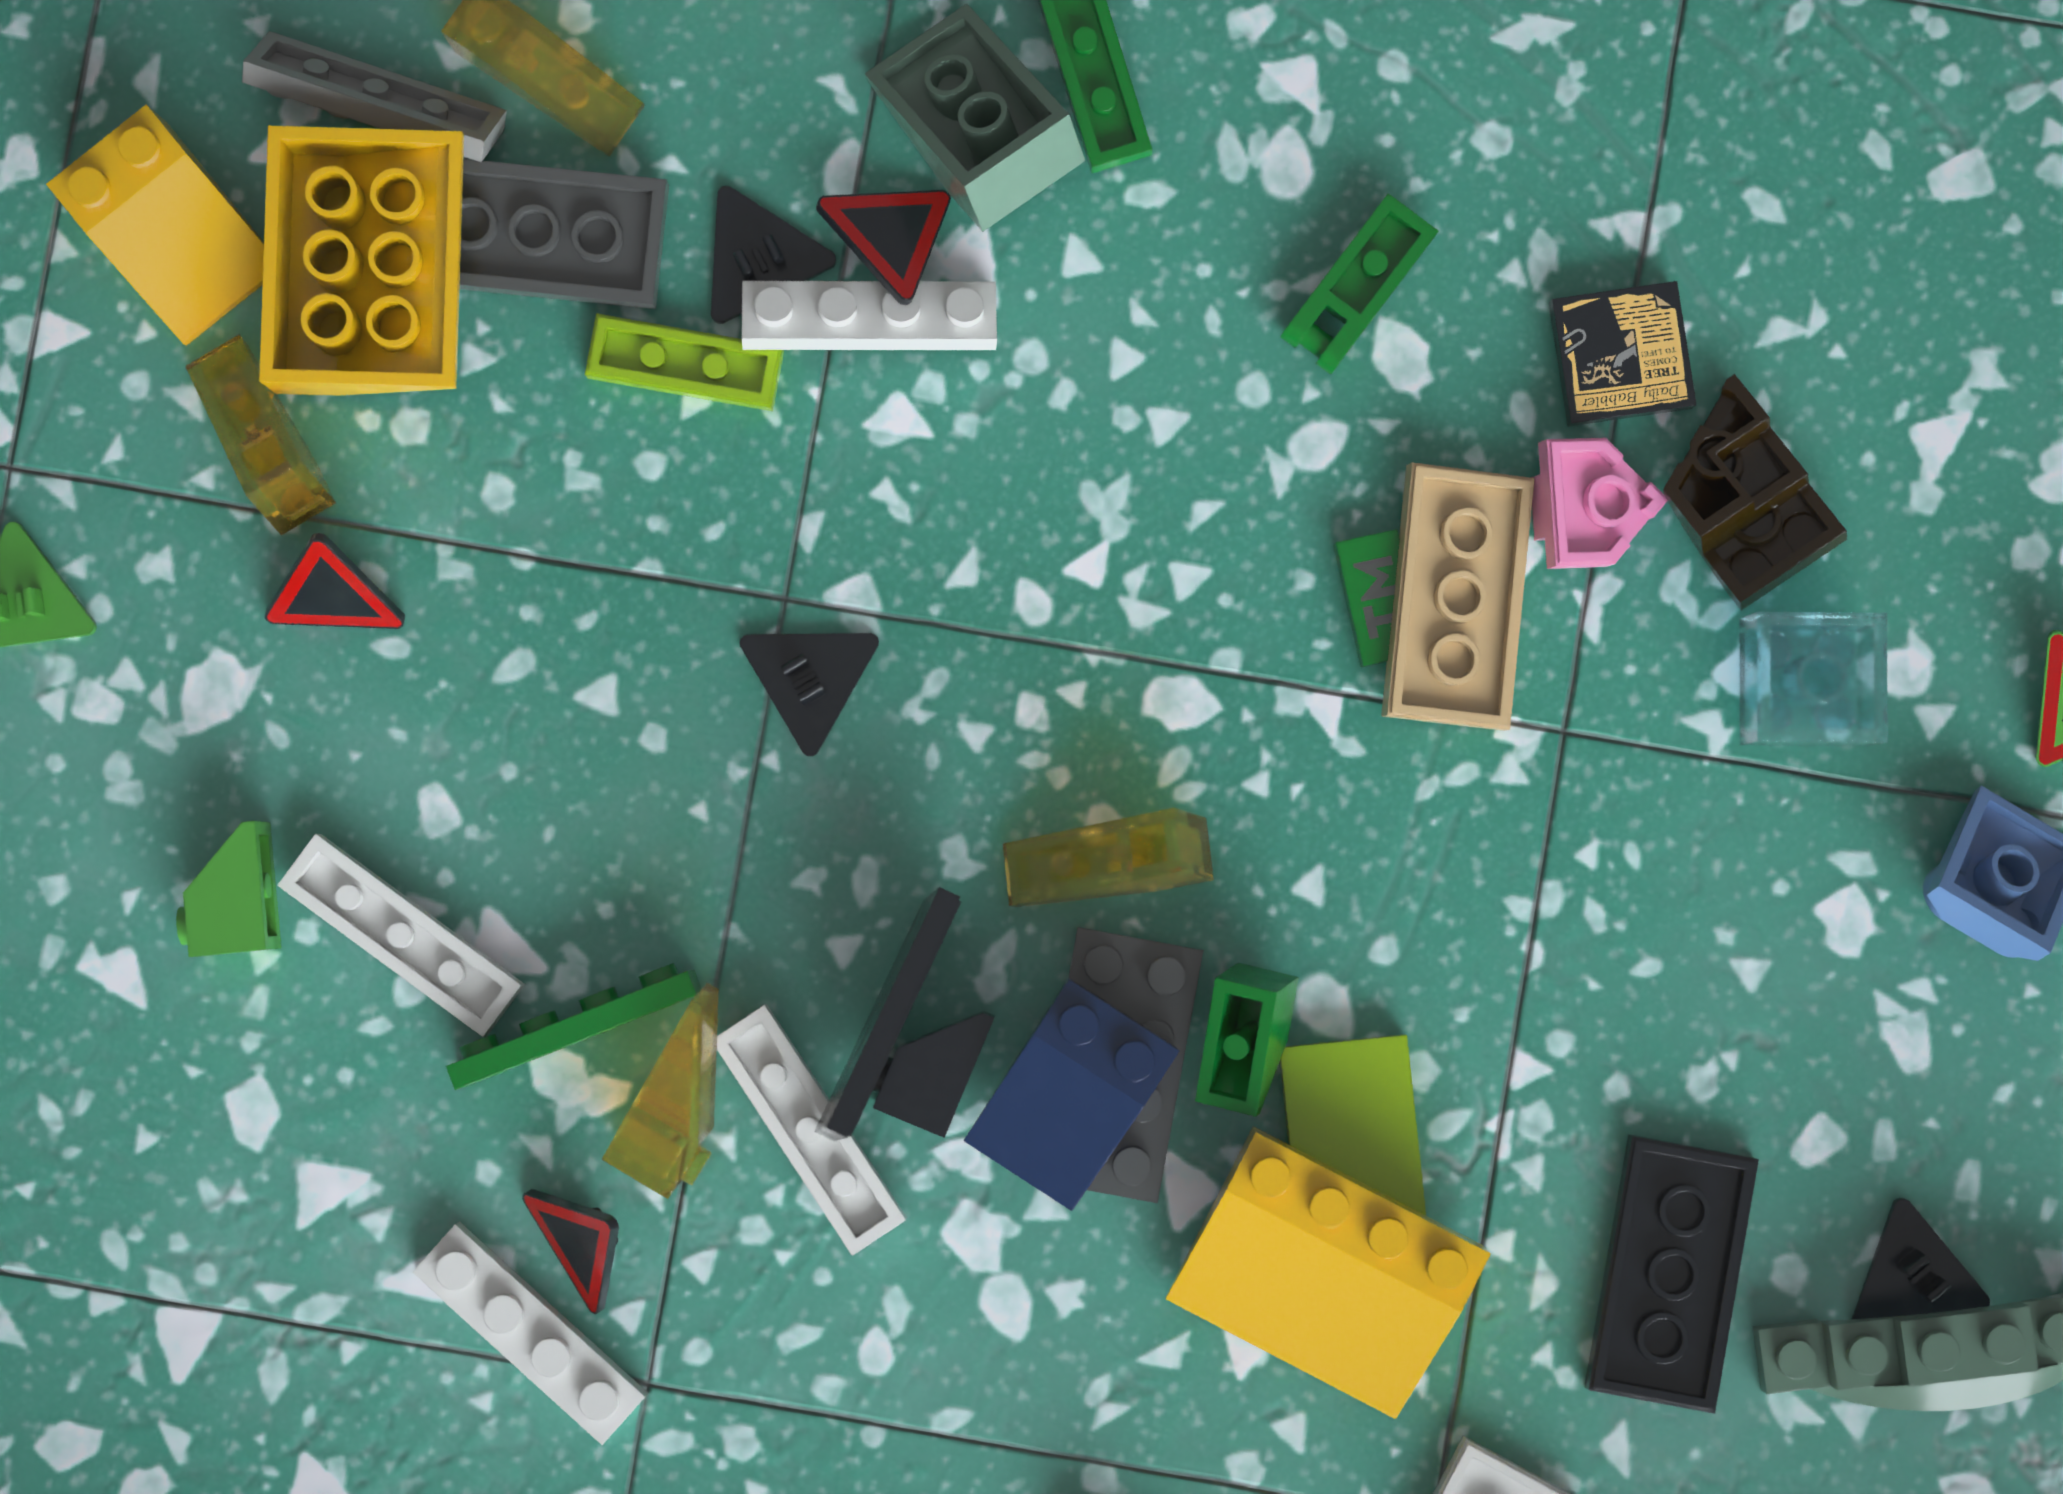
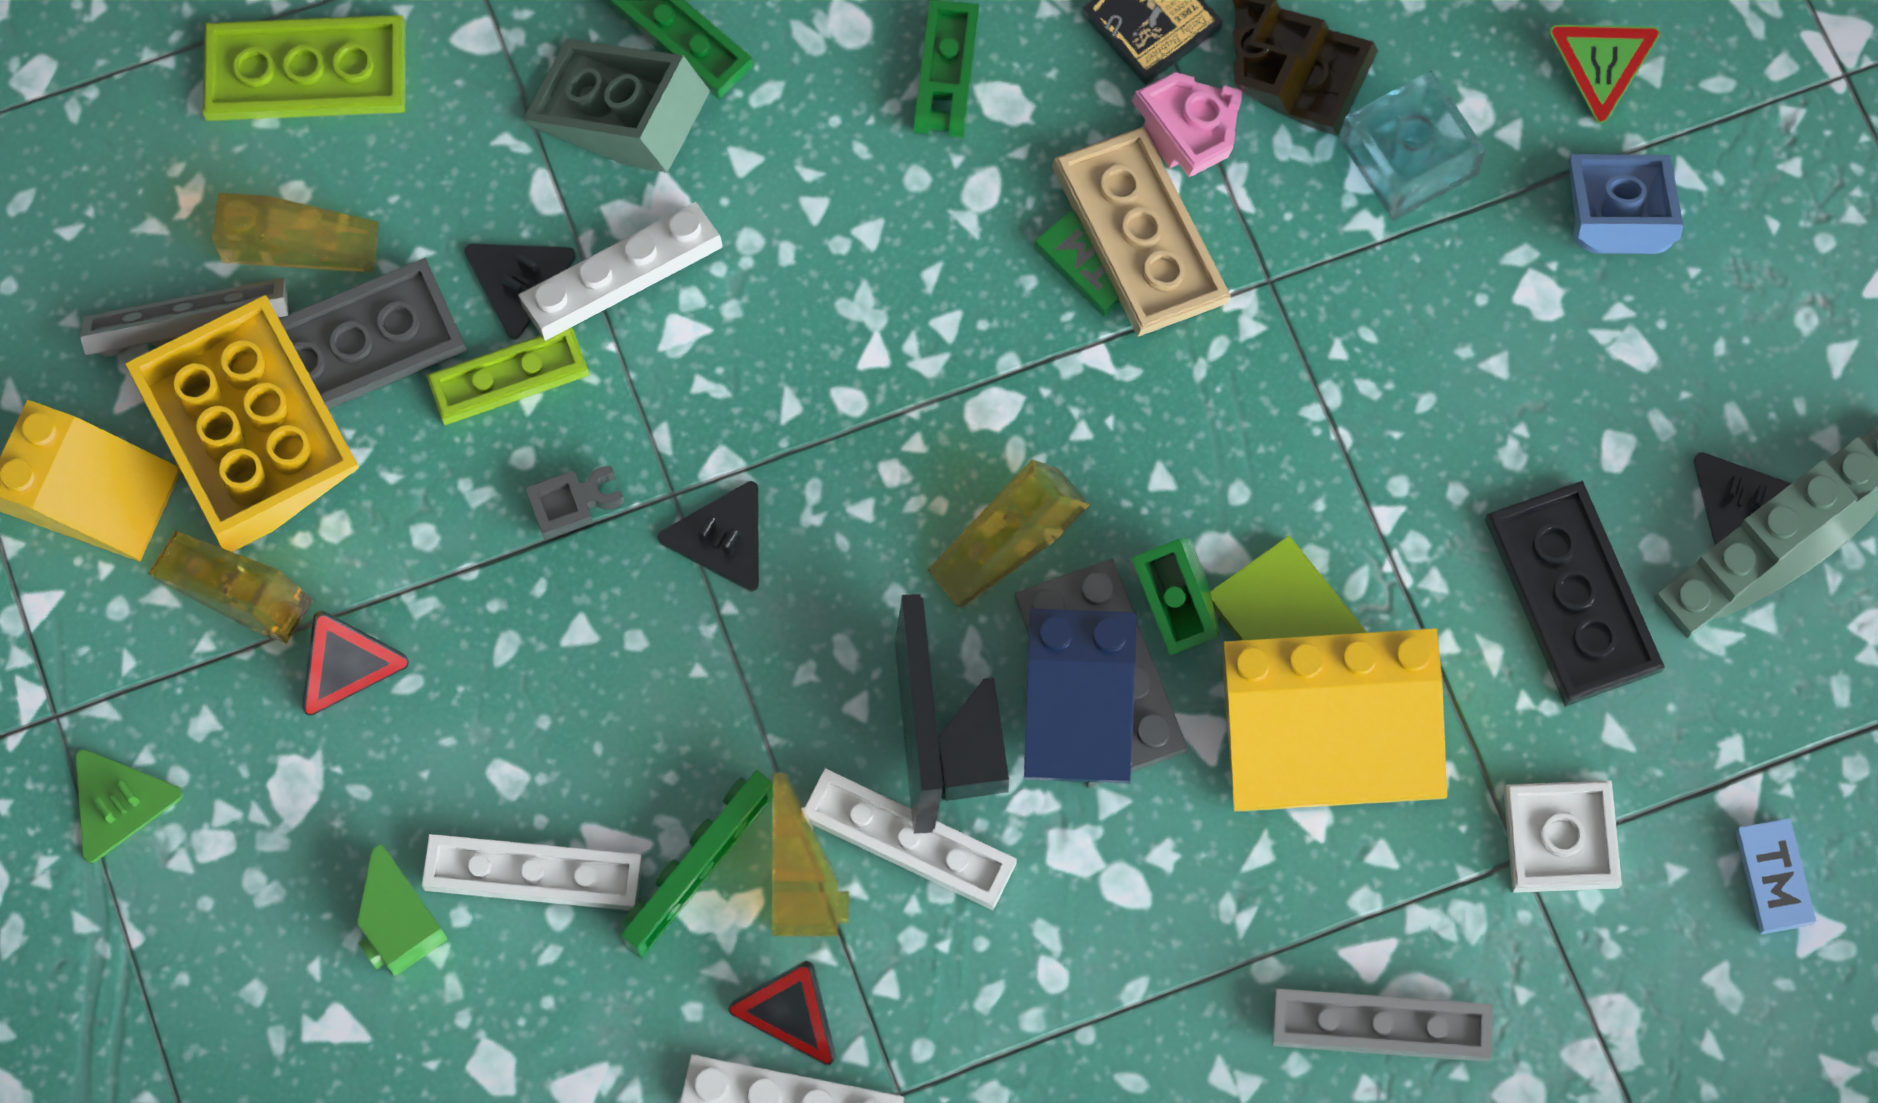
camera: 30 degrees left, 15 degrees down
piece [816,190,951,305] -> none
none -> dark grey plate [526,466,624,540]

